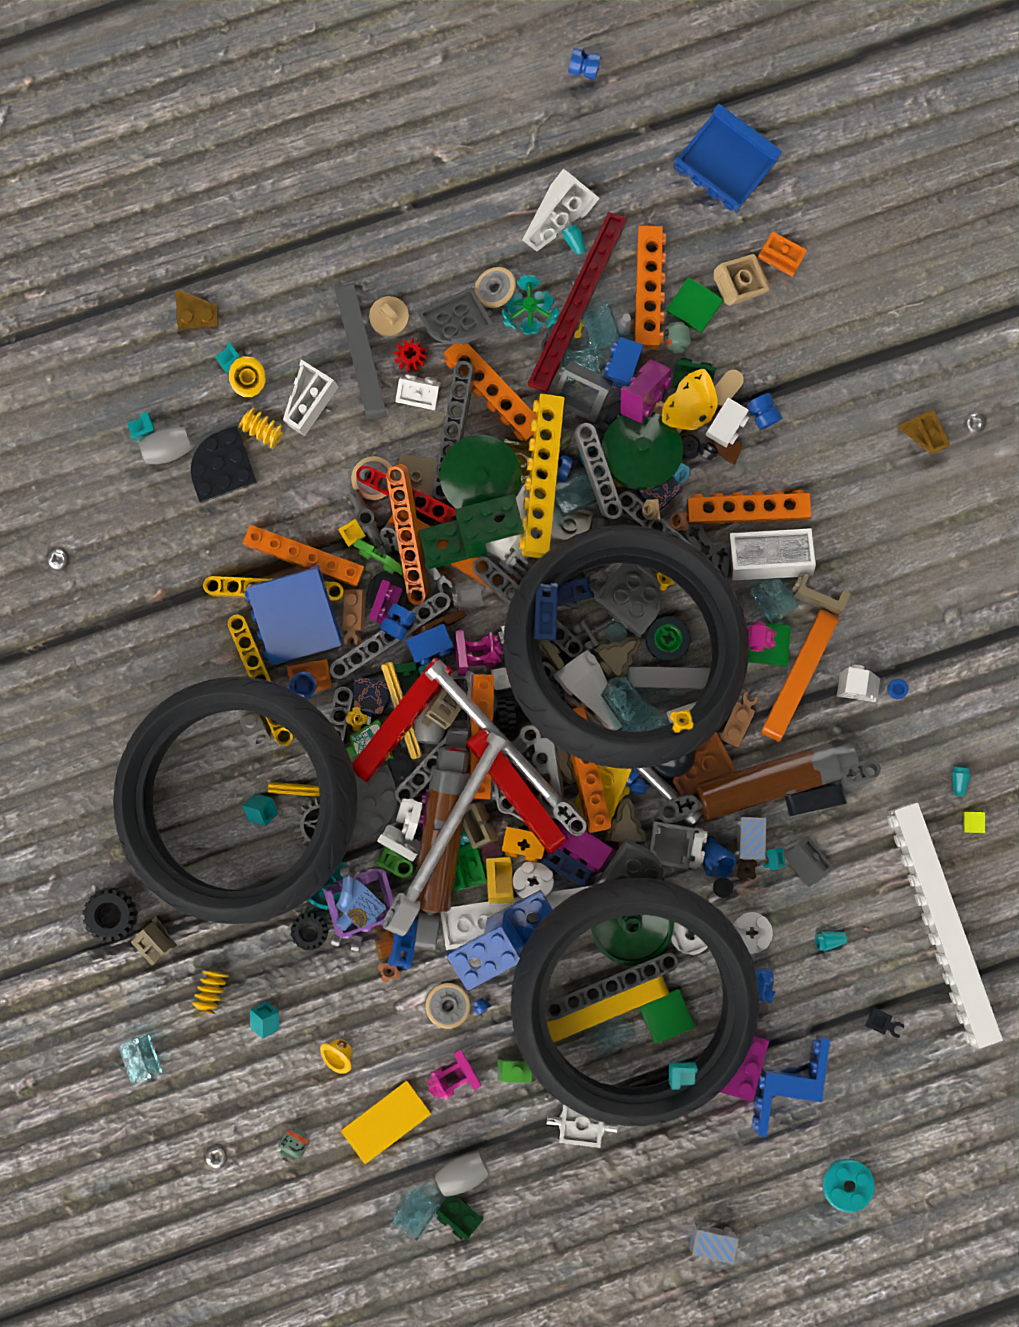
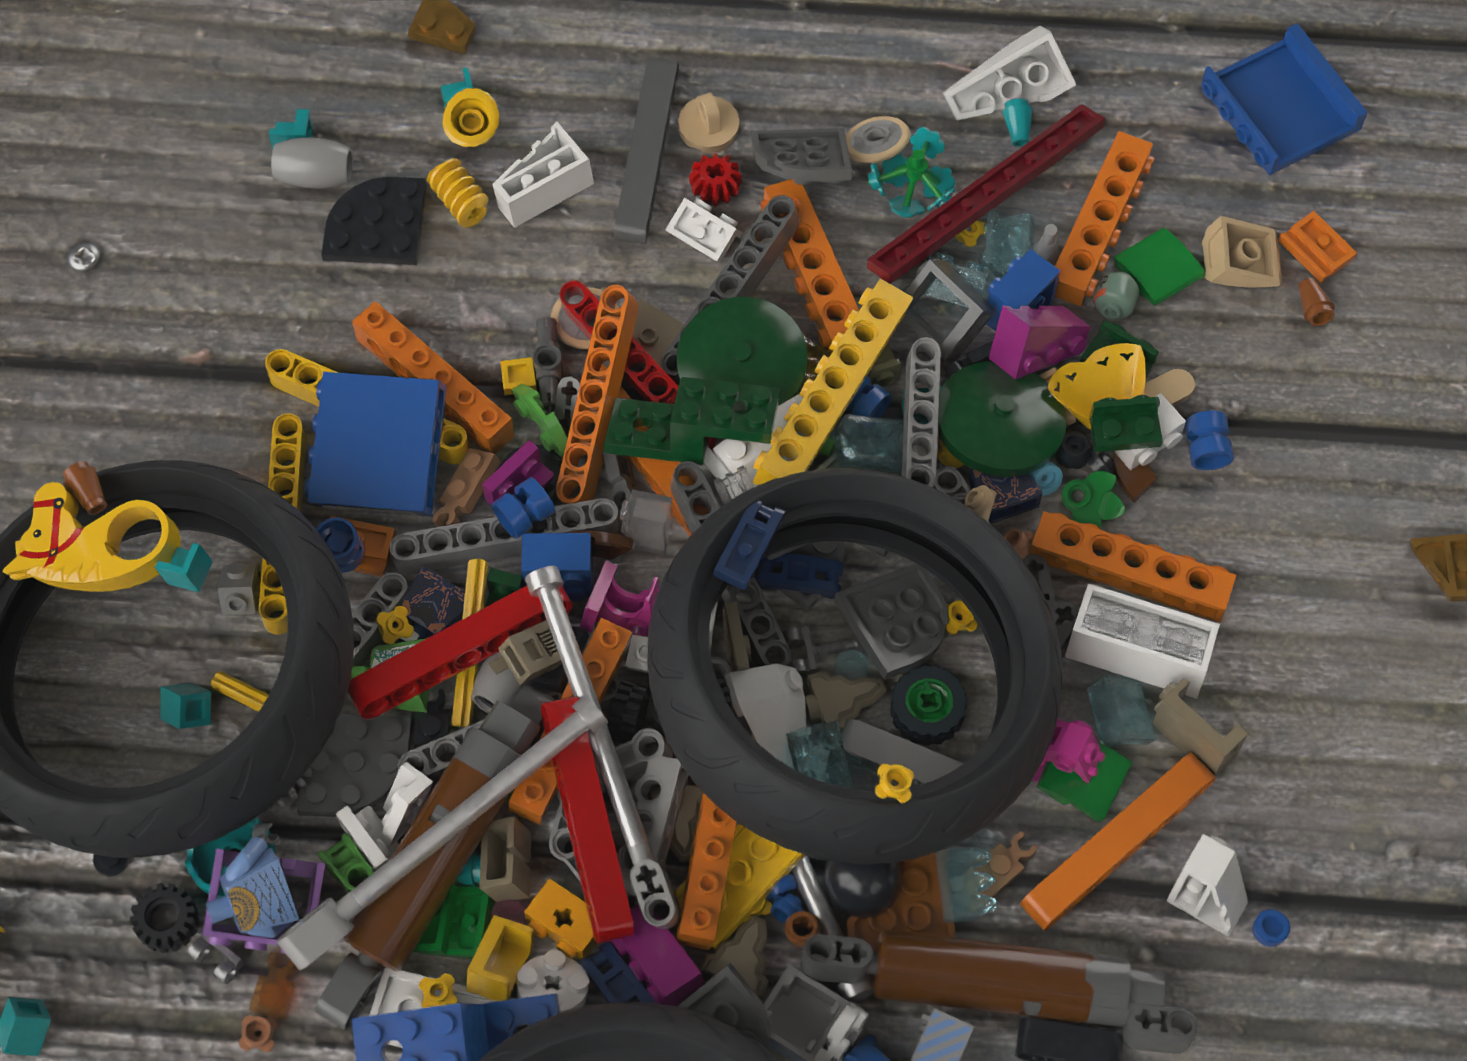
camera: 20 degrees right, 20 degrees down
blue plate [388,916,419,969] -> none
none -> yellow animal [3,482,181,592]
none -> dark orange cone [63,461,107,515]
none -> teal panel [155,543,213,592]
none -> yellow plate [419,973,458,1008]
none -> dark orange cone [785,911,821,950]
none -> clear light blue plate [935,847,999,923]
none -> green plate [1061,471,1126,529]
none -> dark green bracket [1089,395,1163,452]
none -> dark orange cone [1298,278,1335,326]

